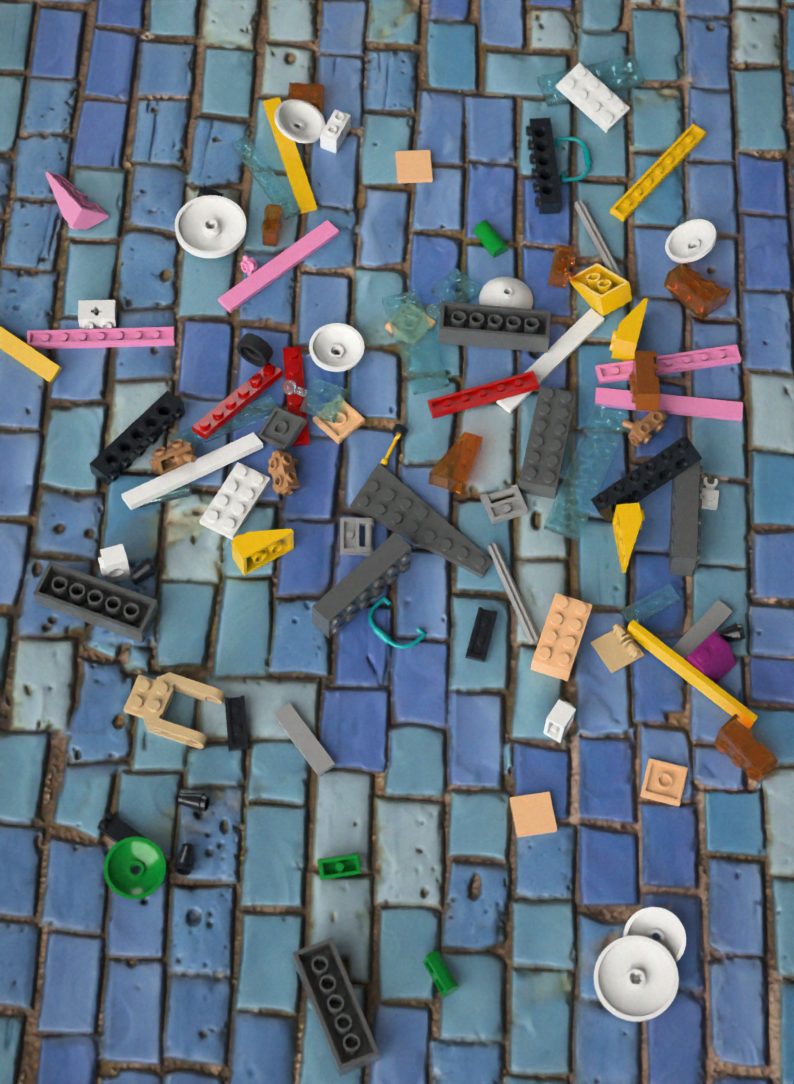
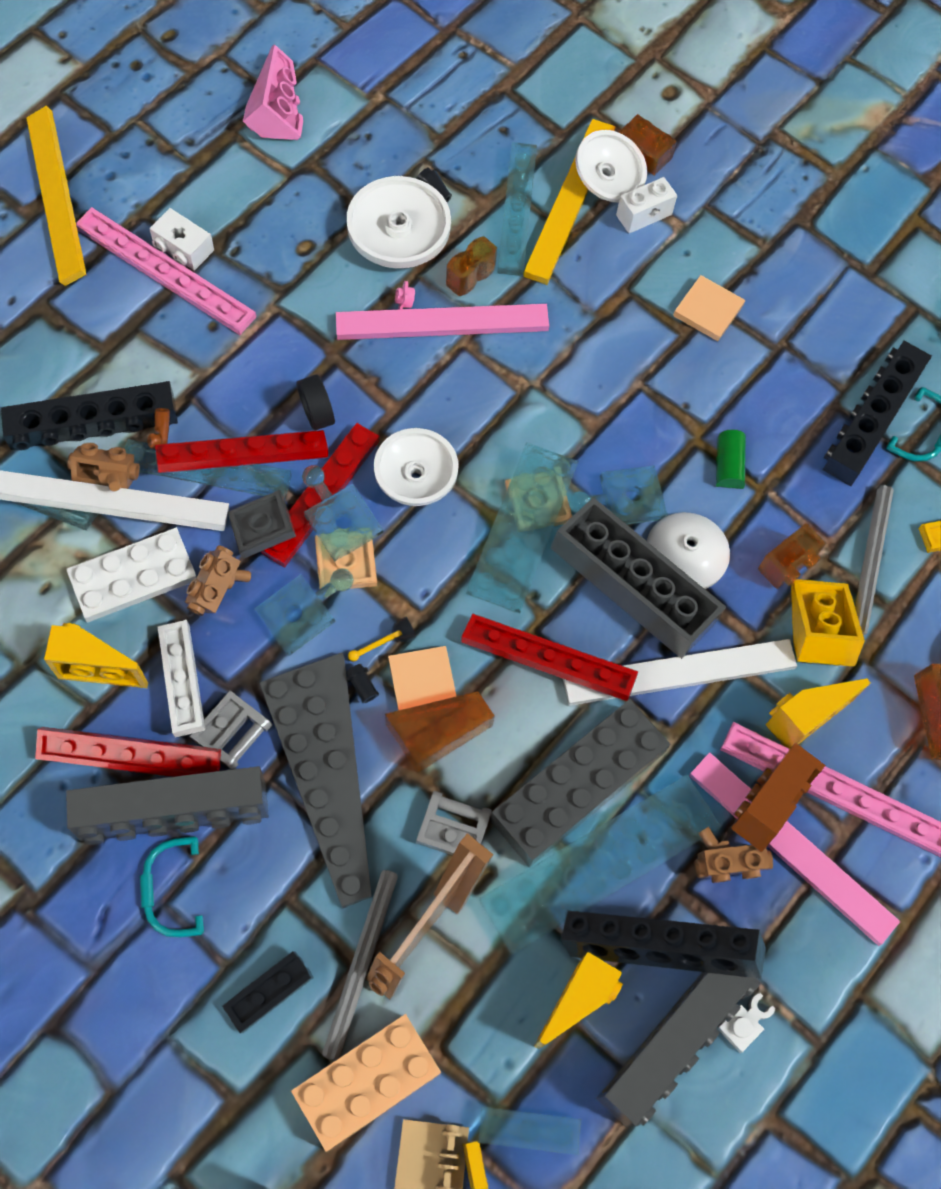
camera: 35 degrees right, 5 degrees up
none -> plate [35,727,221,777]
none -> dark orange arm [147,408,170,449]
none -> white plate [158,620,205,738]
none -> clear light blue plate [254,568,354,656]
none -> black pin [346,664,379,704]
none -> medium nougat piece [365,833,494,999]
none -> light nougat tile [388,646,457,714]

